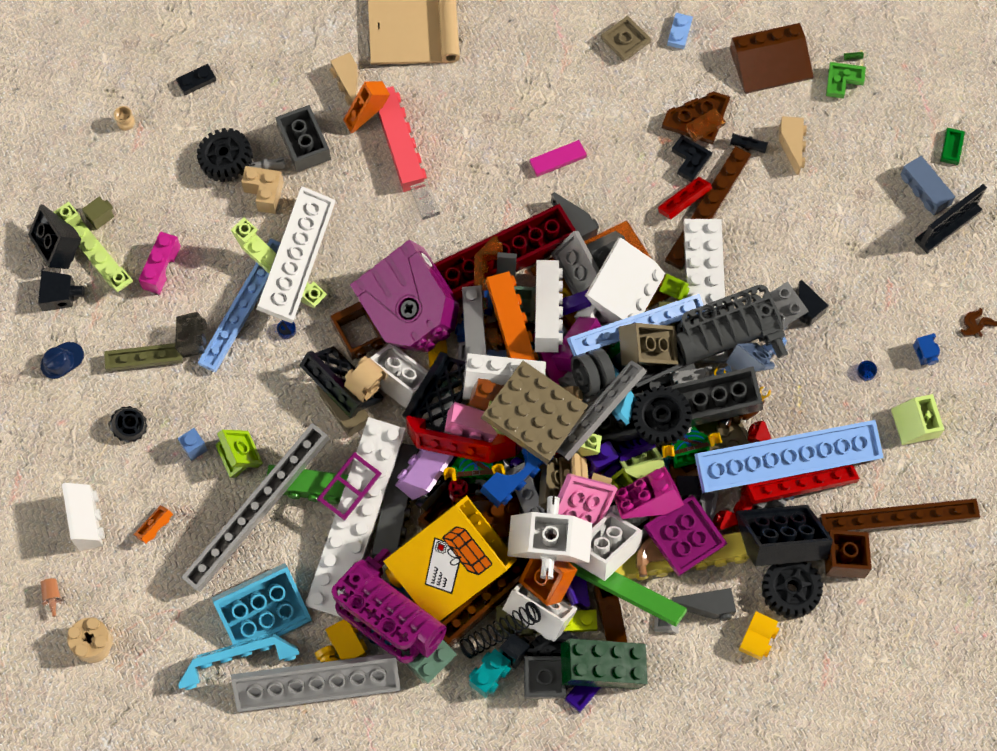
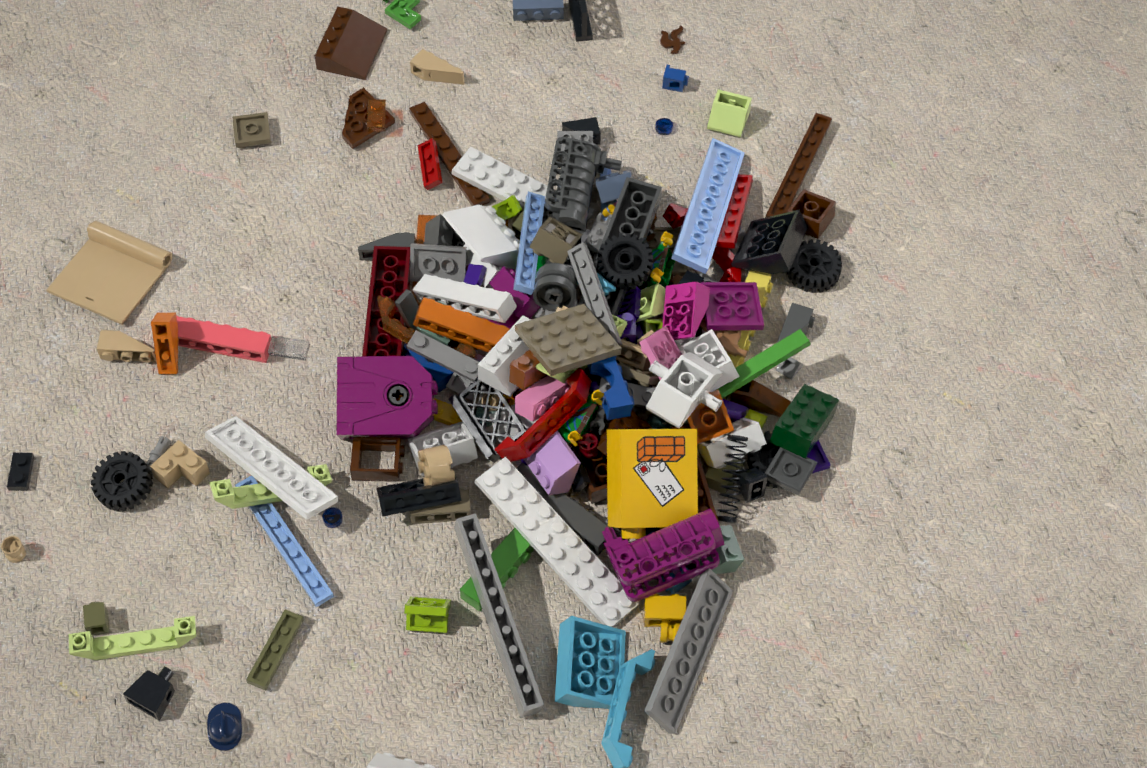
camera: 60 degrees left, 10 degrees down
black slope [28,204,81,269] -> none
black piece [109,406,148,443] -> none
orange plate [133,505,173,544] -> none
dark pink arch [139,232,181,295] -> none
clear smoke brick [175,312,207,358] -> none
medium blue brick [178,428,208,461] -> none
dark grey brick [275,105,331,172] -> none
magenta window [317,452,382,521] -> none
teal brick [469,649,511,698] -> none
dark pink tile [529,140,587,177] -> none
light blue plate [667,13,693,49] -> none
black plate [671,135,713,182] -> none
black pin [730,133,768,154] -> none
yellow brick [738,611,780,661] -> none

